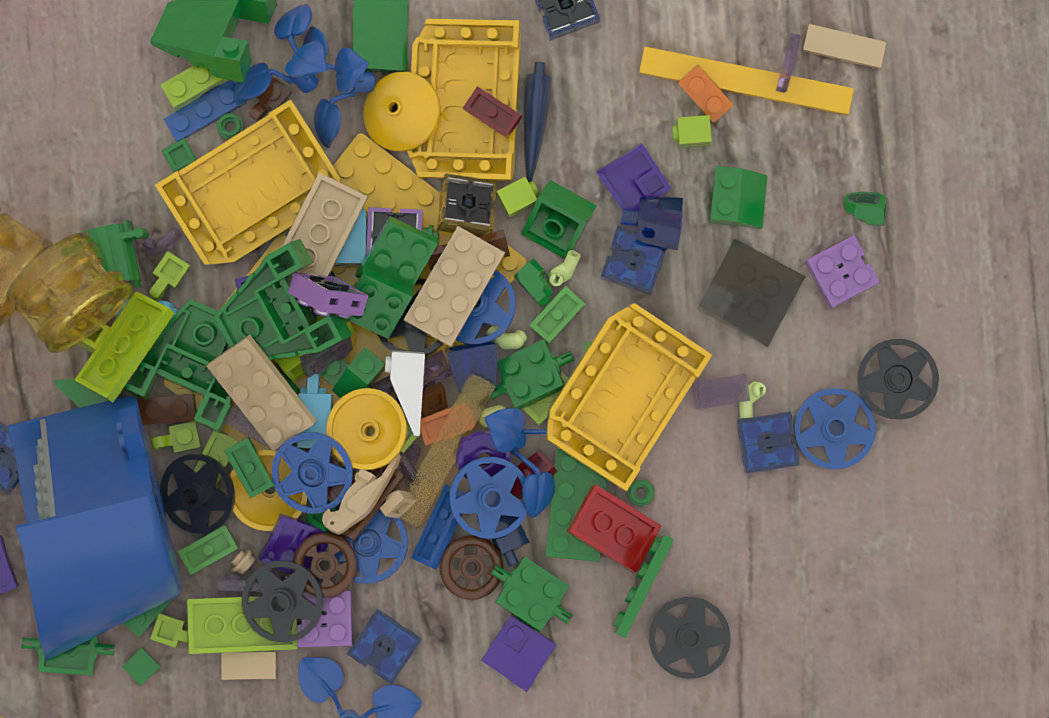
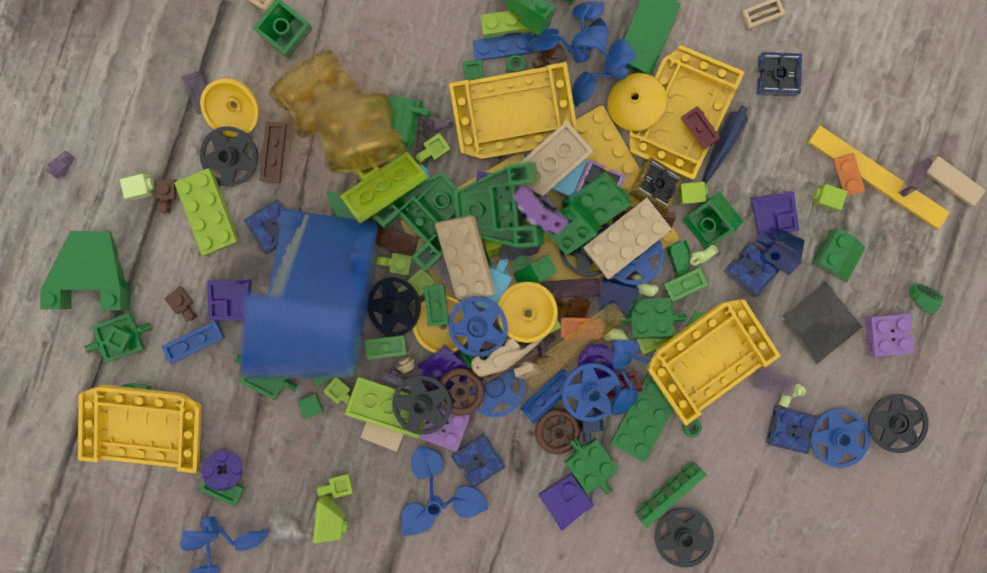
camera: 15 degrees right, 5 degrees up
white slope [385,350,425,436] -> none
red plate [566,485,662,573] -> none

